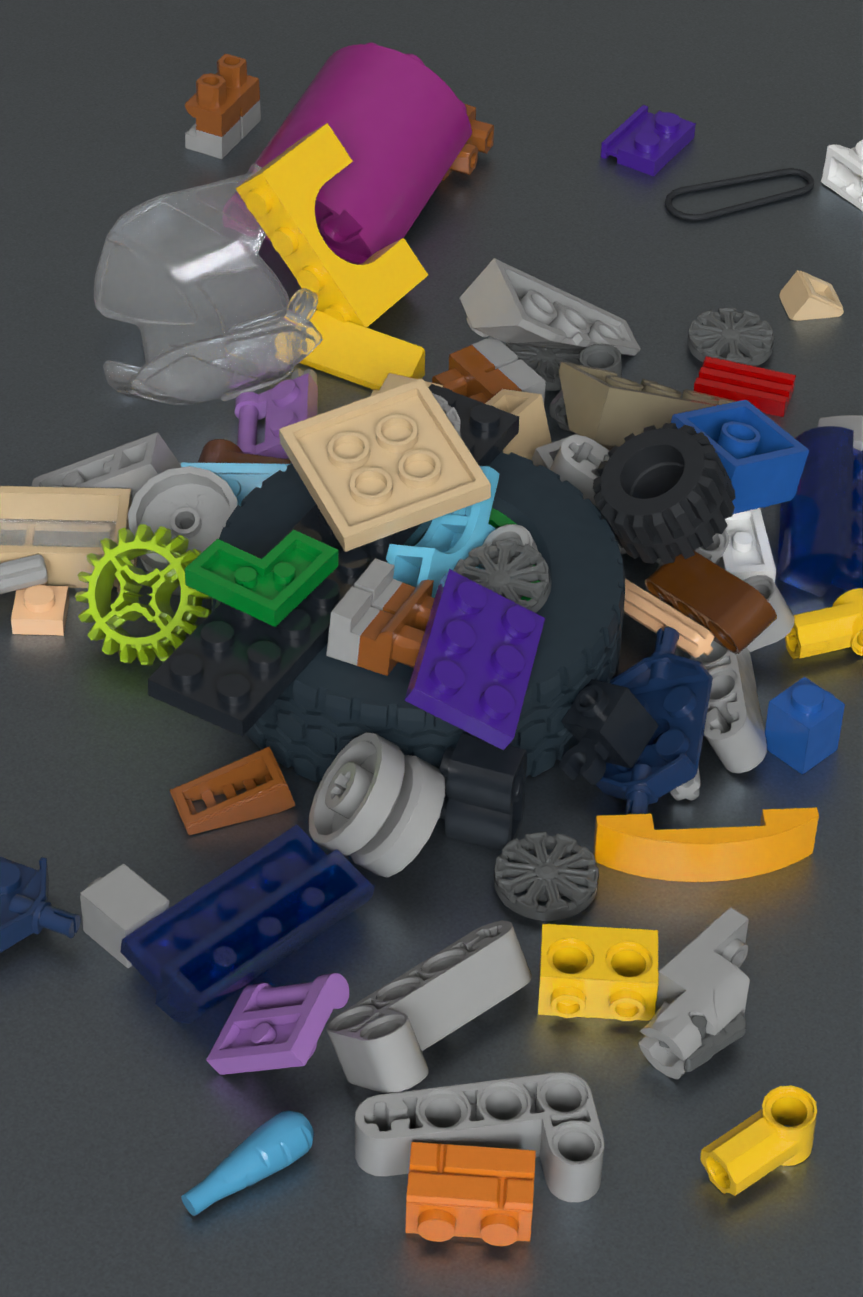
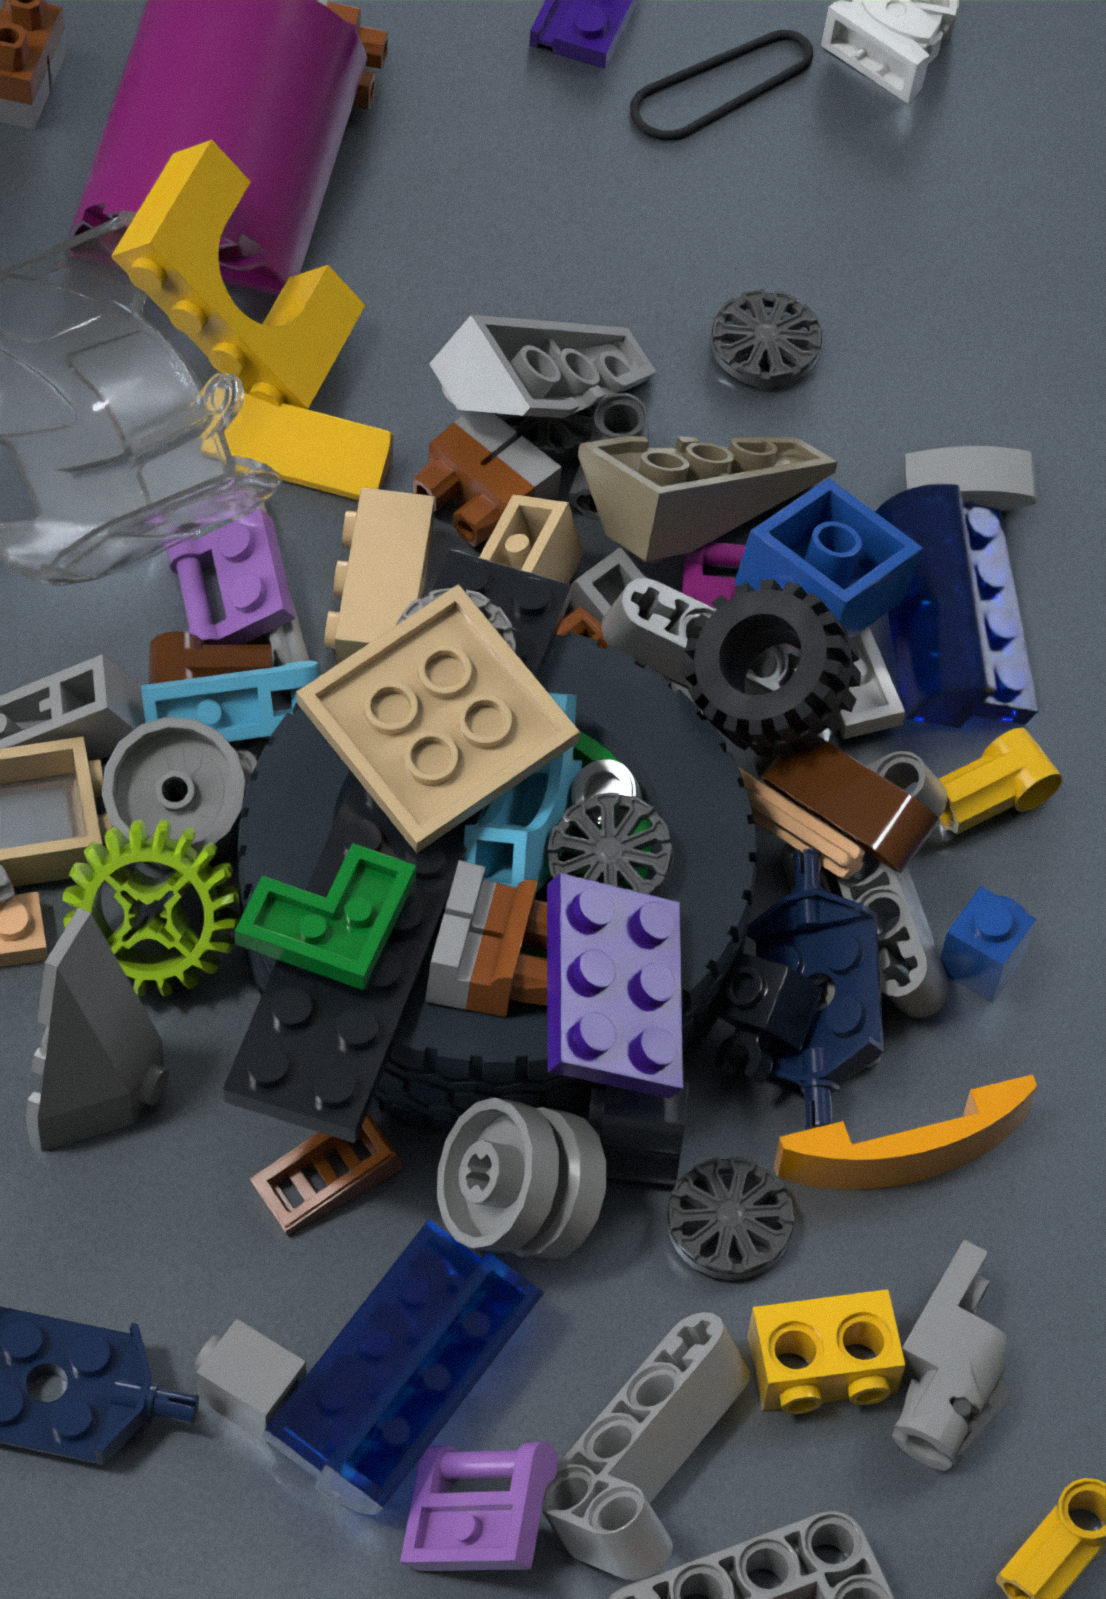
camera: 15 degrees left, 15 degrees up
red tile [694,356,796,417] -> none
tan slope [779,270,844,321] -> none
none -> light grey wedge [25,908,169,1152]

